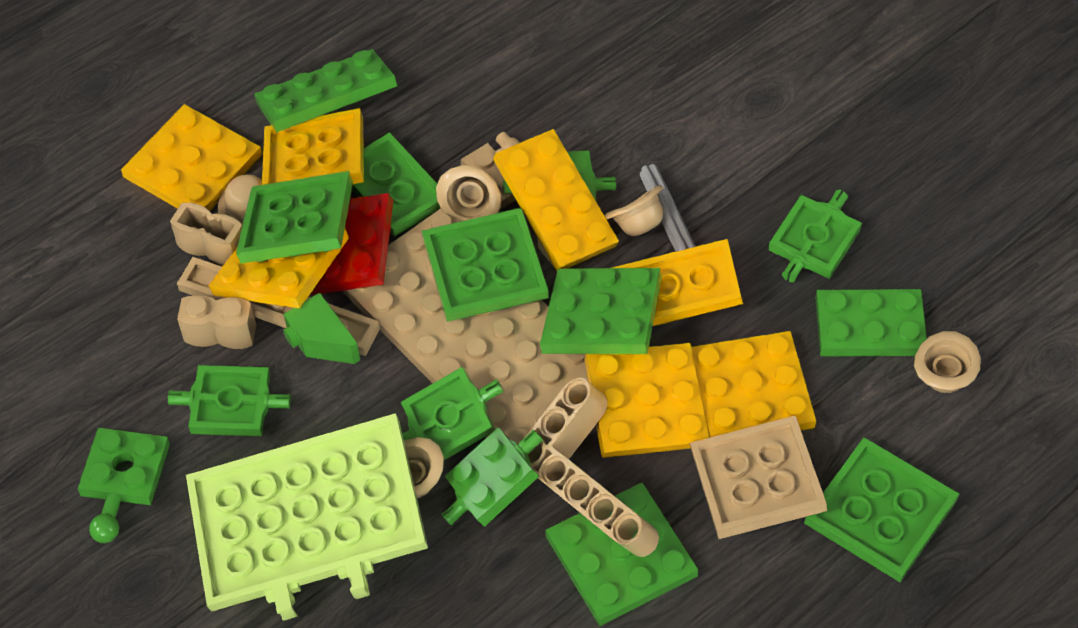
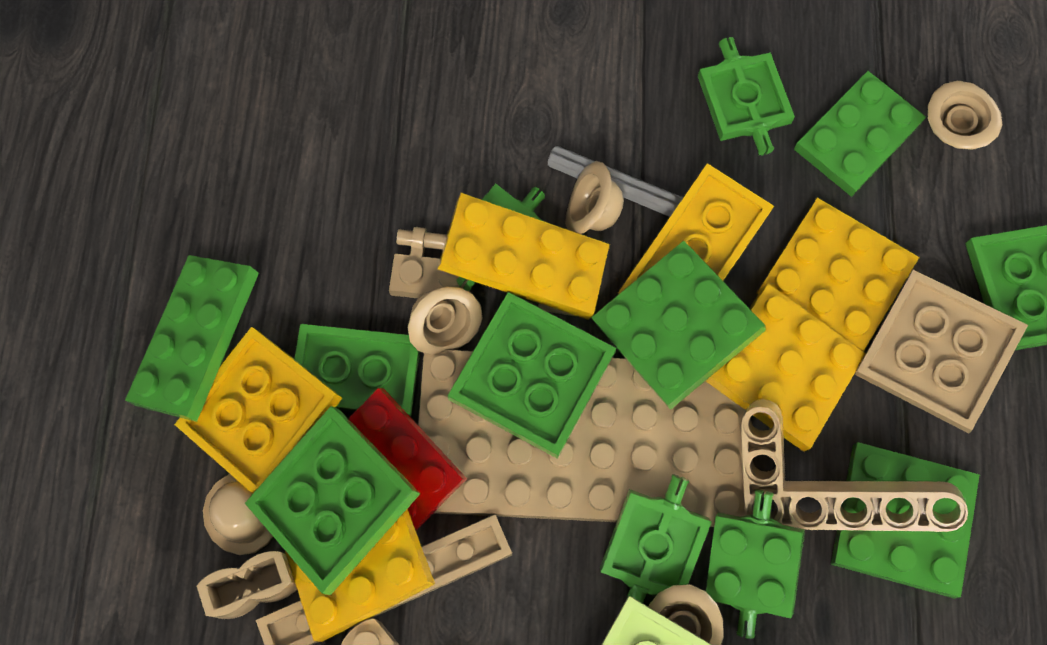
camera: 50 degrees left, 15 degrees up
yellow plate [121,104,262,211] -> none
bright green slope [283,293,360,364] -> none

